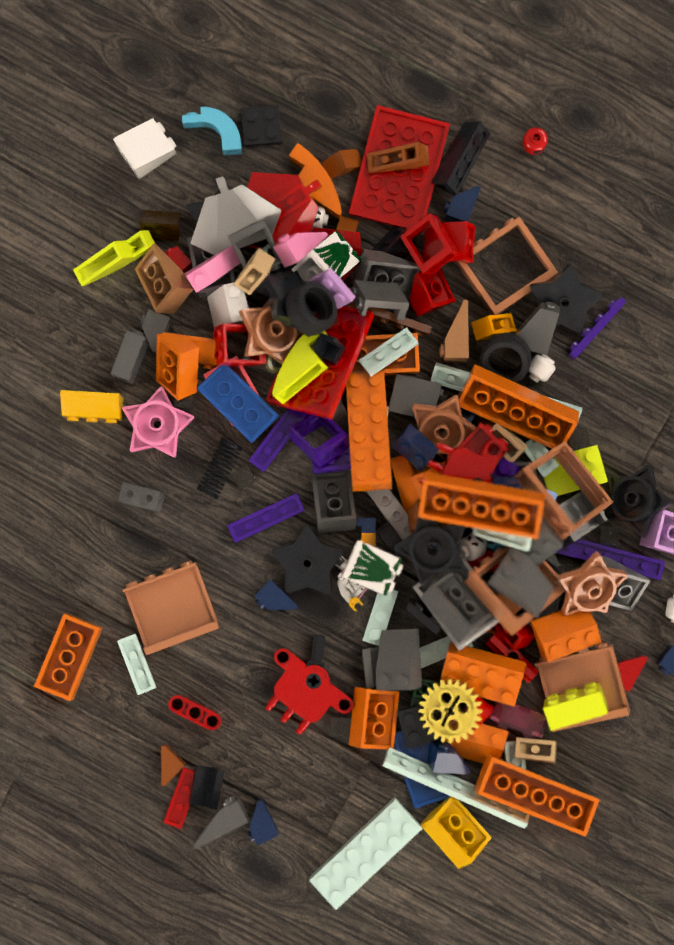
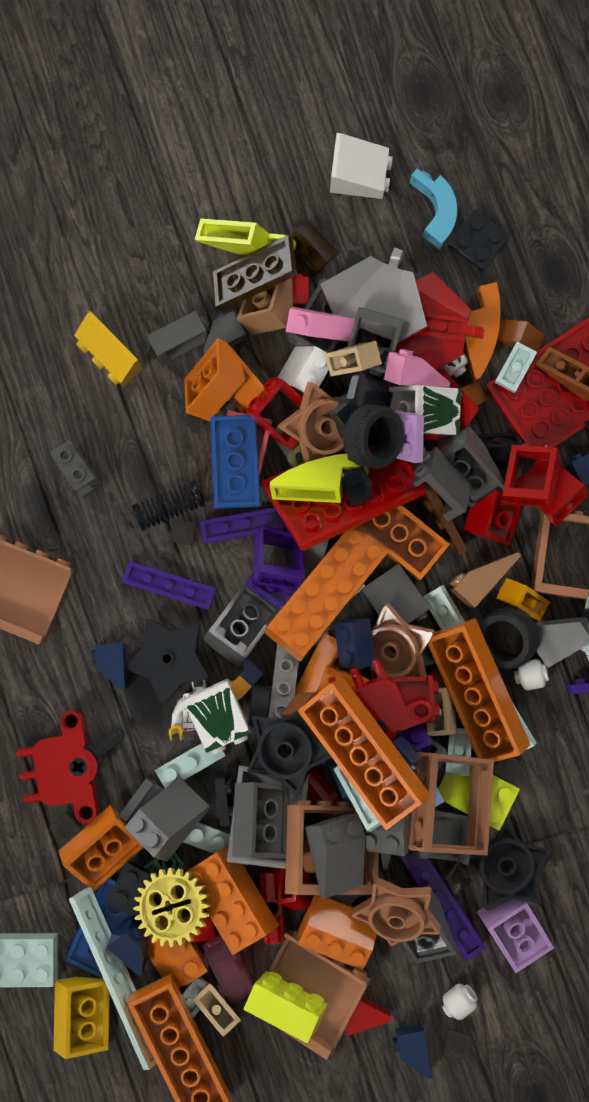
camera: 45 degrees right, 0 degrees up
bright pink plate [122,386,194,458] -> none
light aqua plate [359,328,418,377] -> none
white head [458,533,487,561] -> none
none -> dark brown plate [213,235,297,311]
none -> light aqua plate [494,342,537,393]

